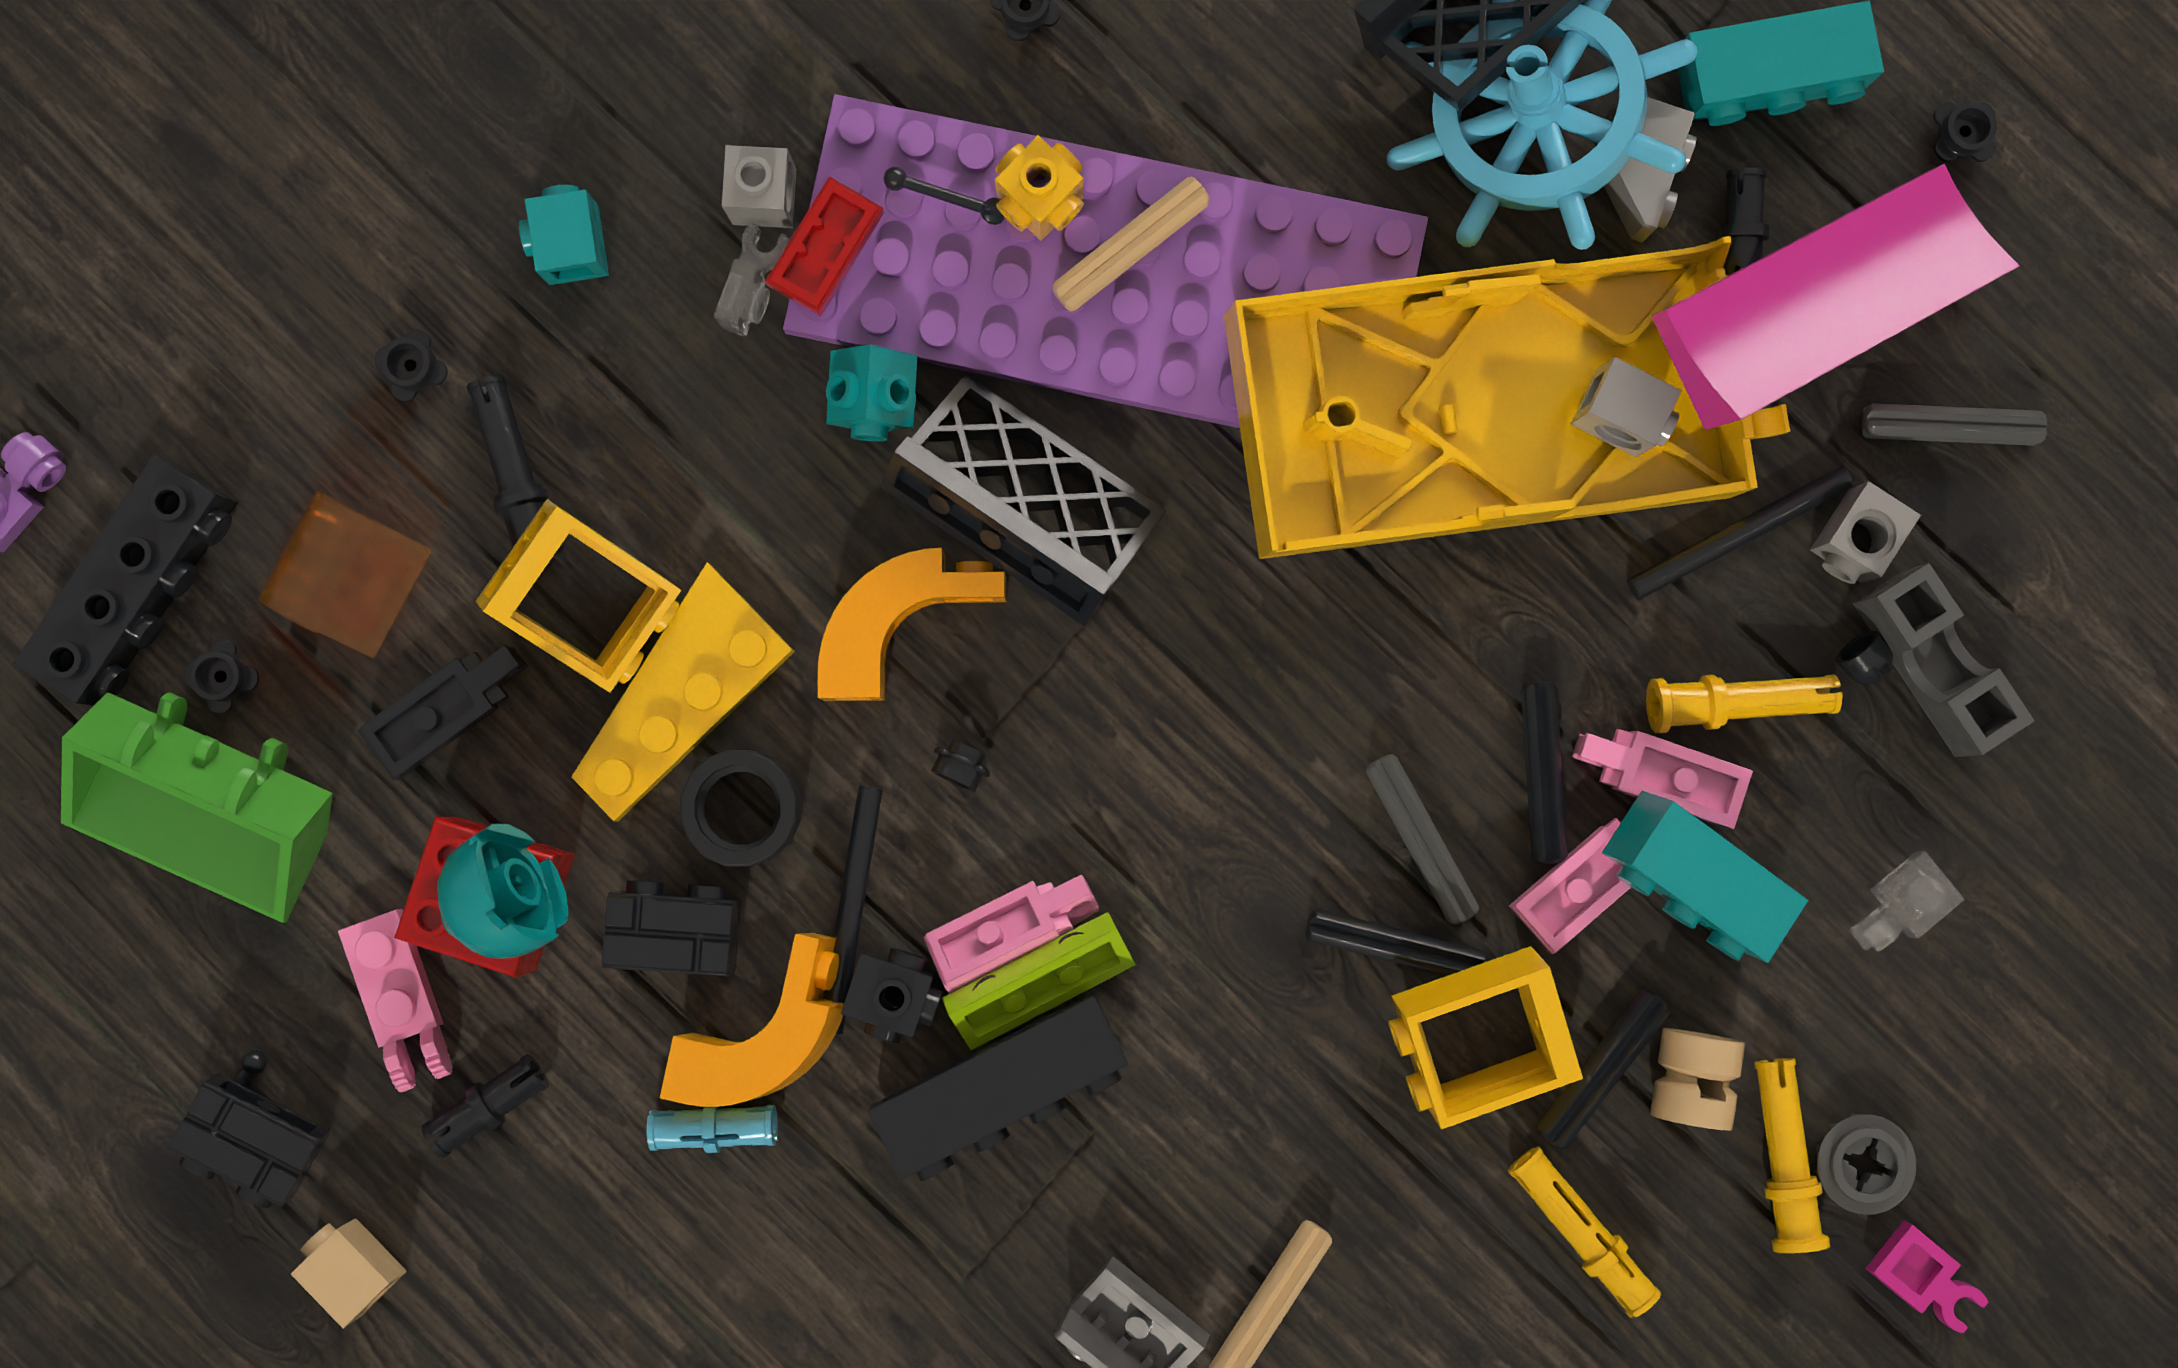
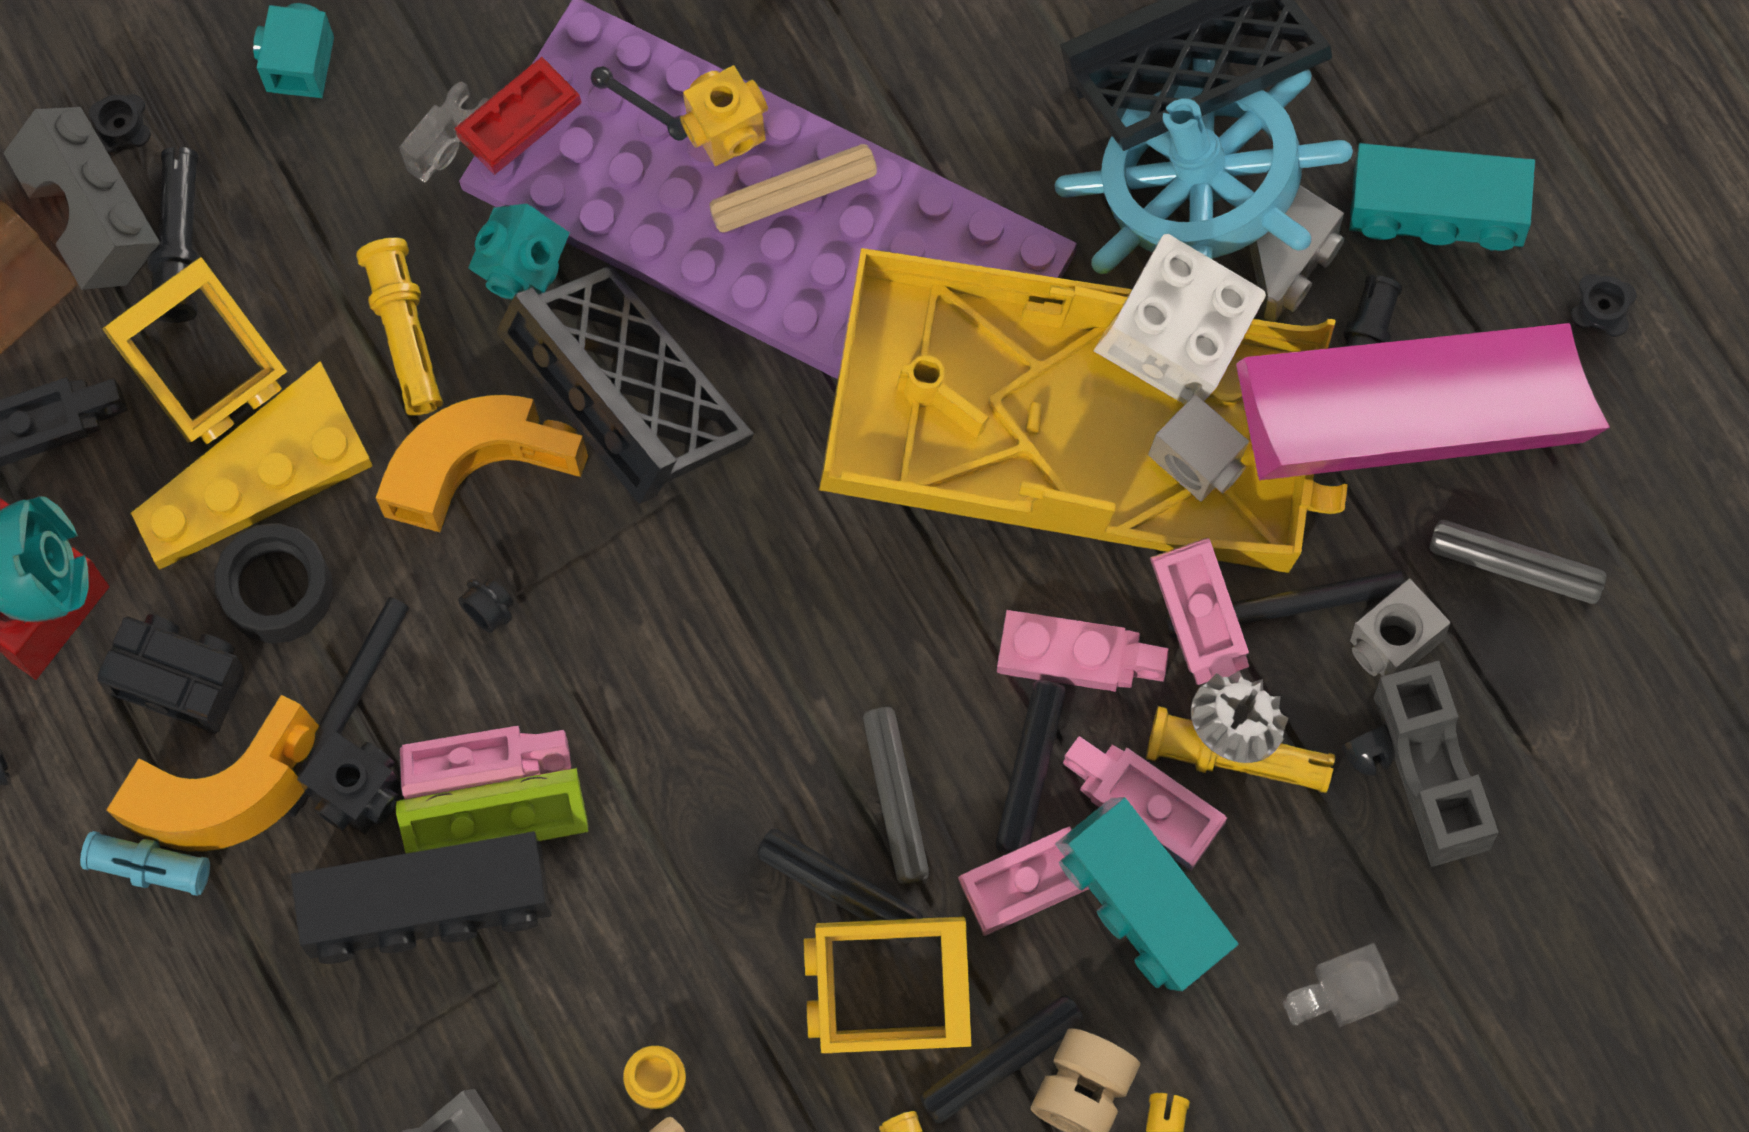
camera: 25 degrees right, 15 degrees down
light grey brick [722,145,796,228] -> none
none -> dark grey arch [3,107,160,290]
none -> yellow pin [356,238,443,415]
none -> yellow plate [623,1046,686,1109]
none -> bright pink hinge [997,610,1168,692]
none -> white bracket [1094,234,1266,405]
none -> bright pink hinge [1150,538,1249,685]
none -> light grey gear [1191,671,1288,763]

